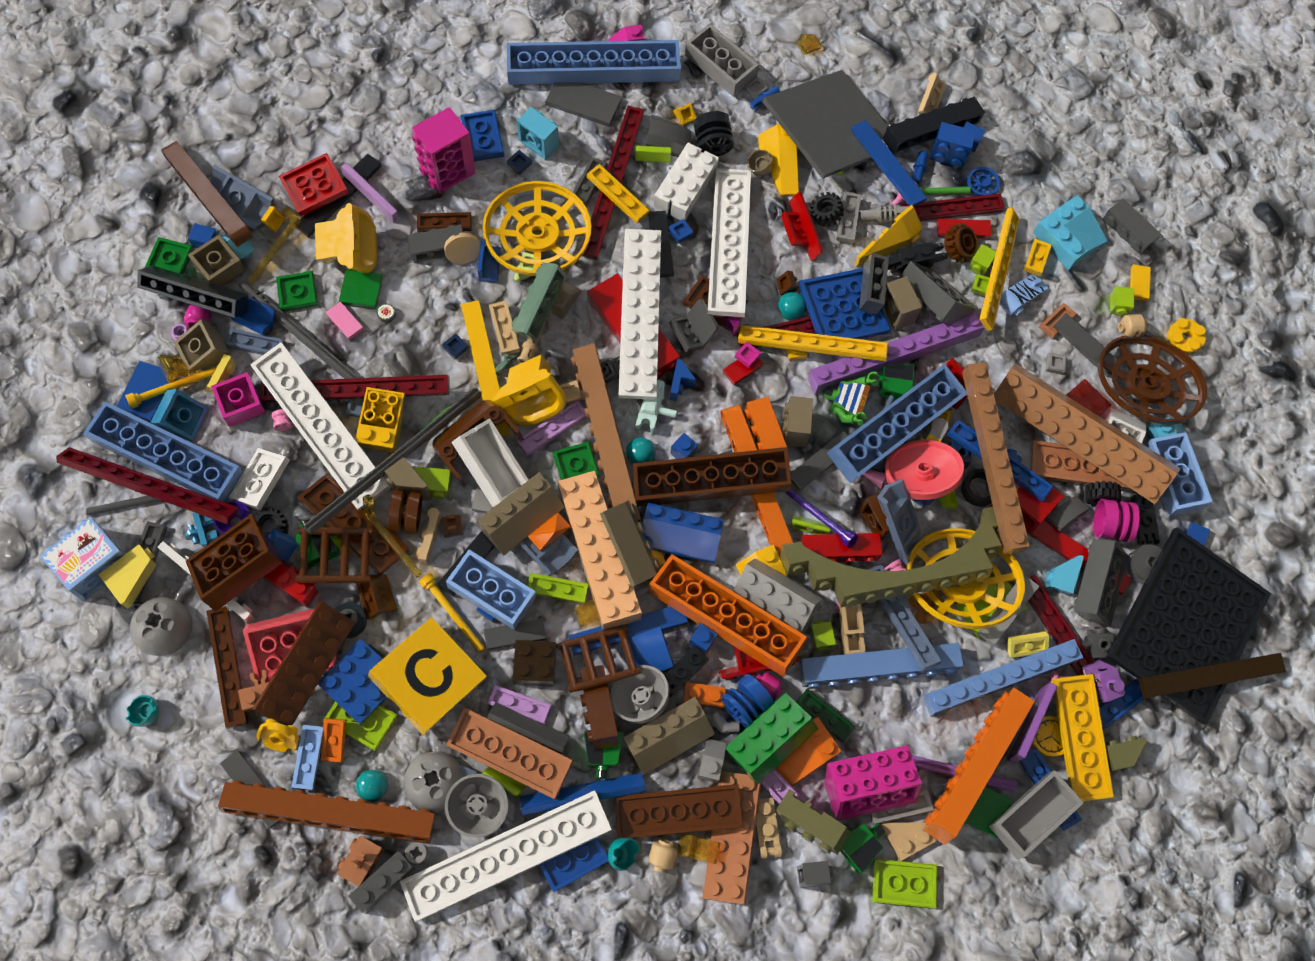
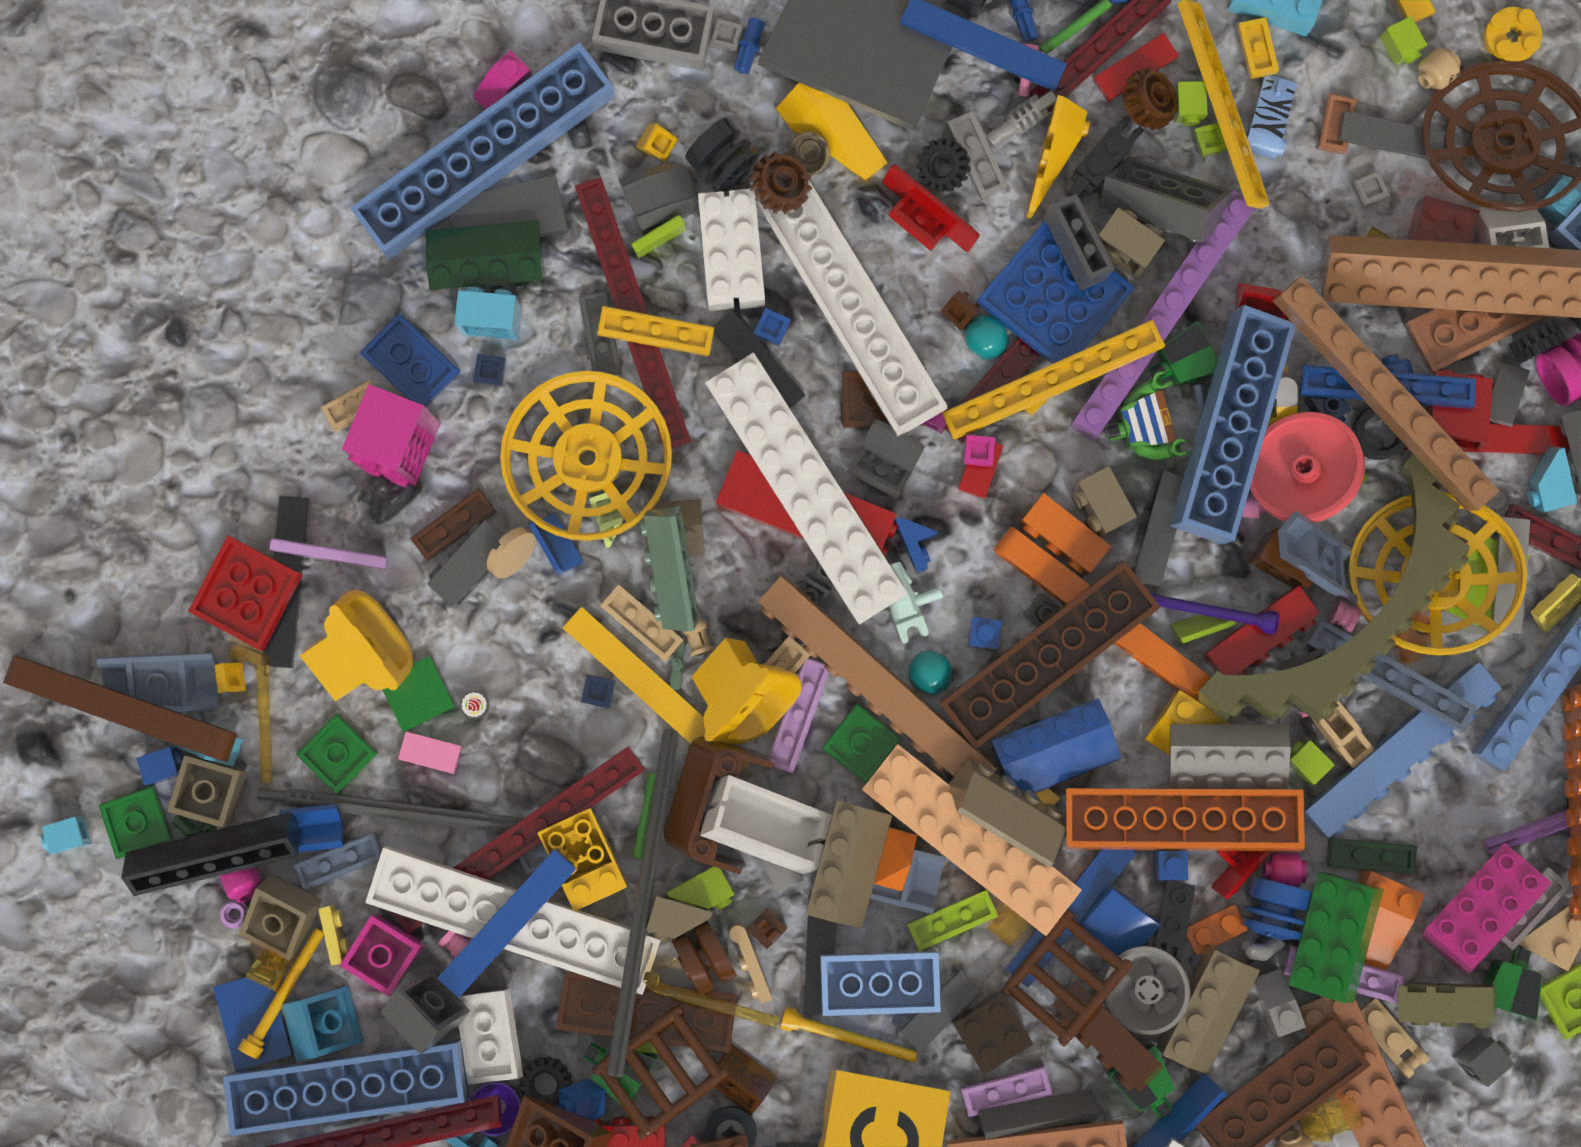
camera: 30 degrees left, 15 degrees up
none -> medium azure brick [41,816,92,855]
none -> dark grey brick [380,970,471,1054]
none -> dark green slope [426,220,545,290]
none -> blue tile [437,848,577,998]
none -> reddish brown gear [749,151,812,215]

